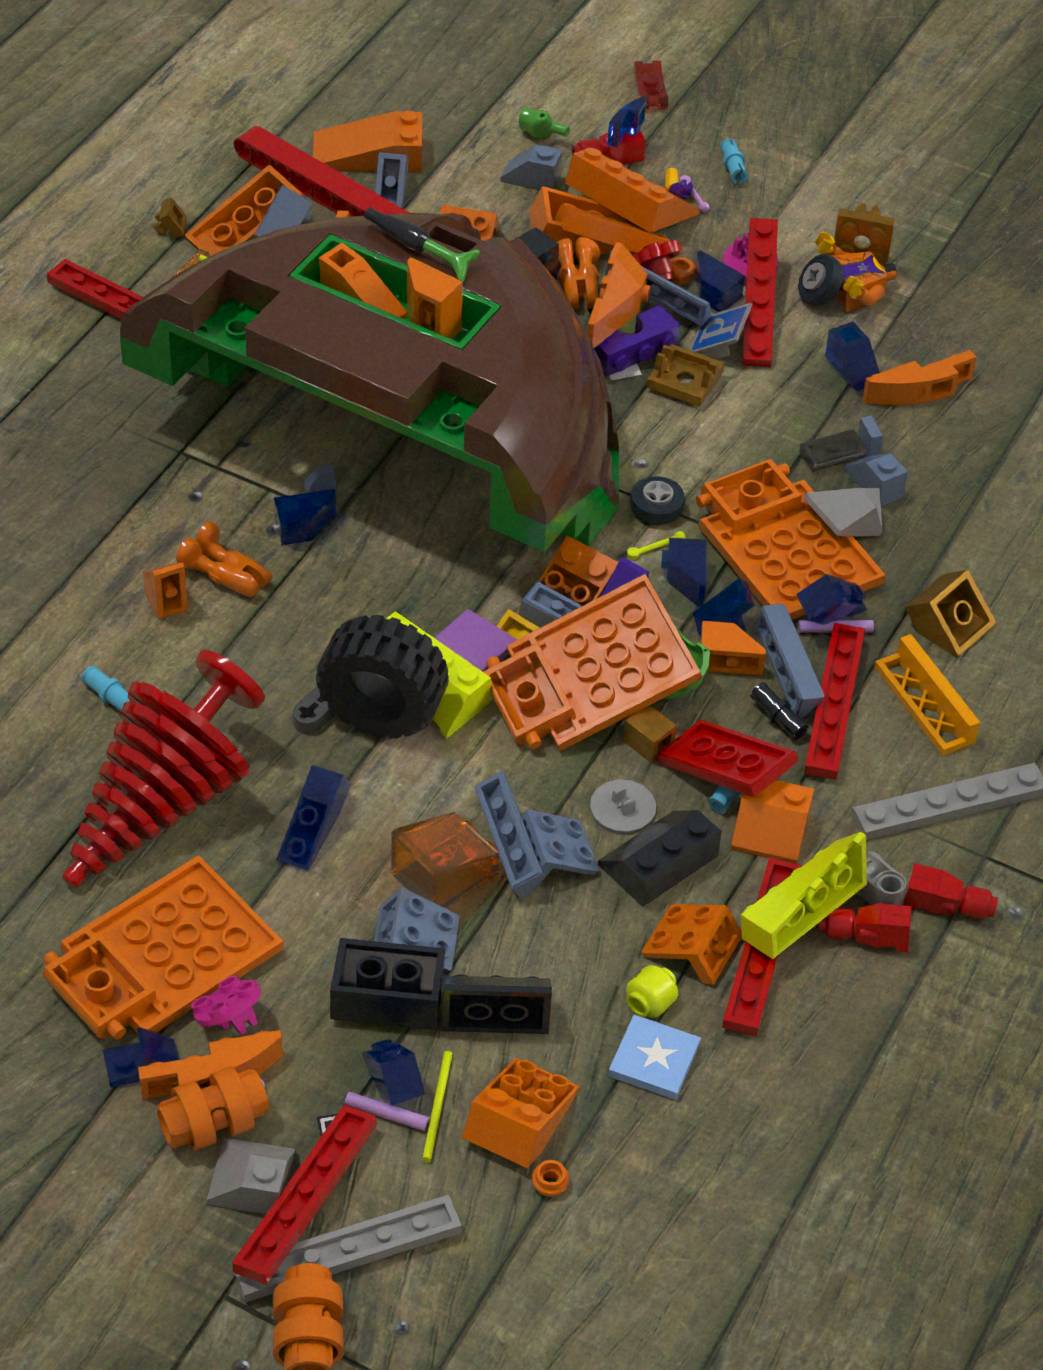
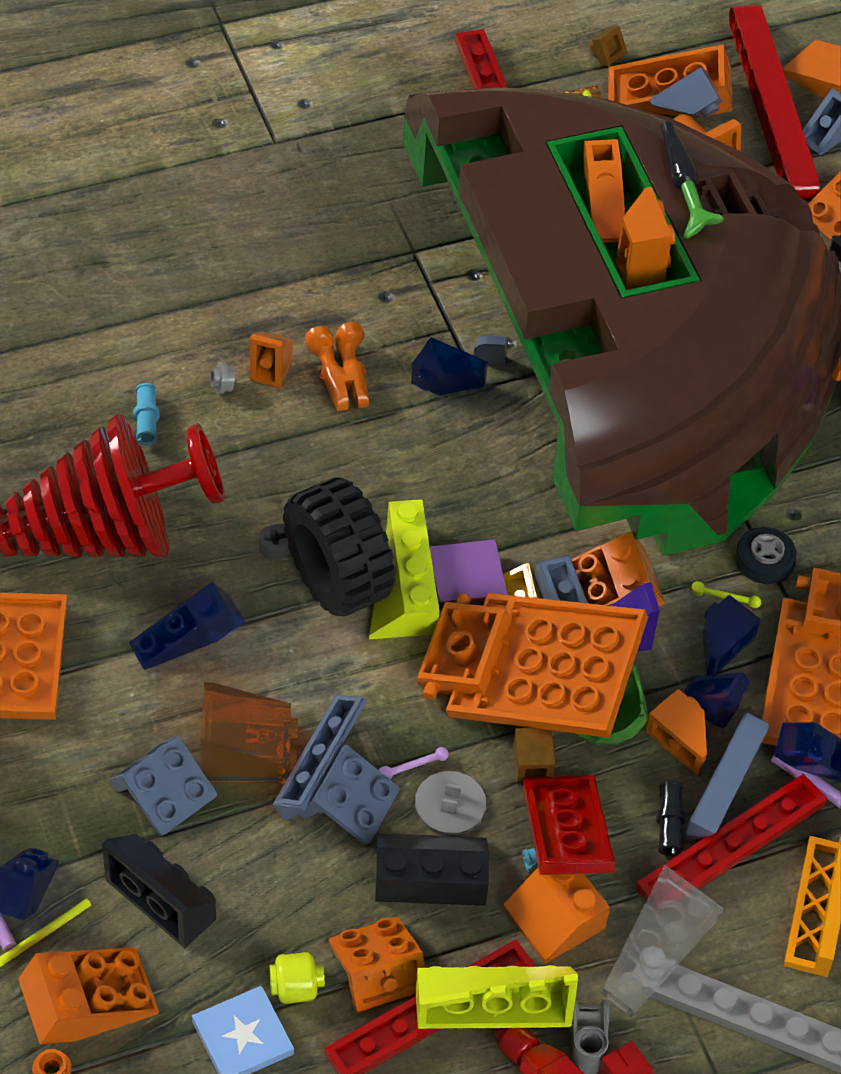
camera: 40 degrees right, 5 degrees up
black slope [330,938,446,1030] -> none
none -> light grey plate [210,362,235,394]
none -> lavender hinge [379,747,449,780]
none -> clear wing [602,865,724,1017]

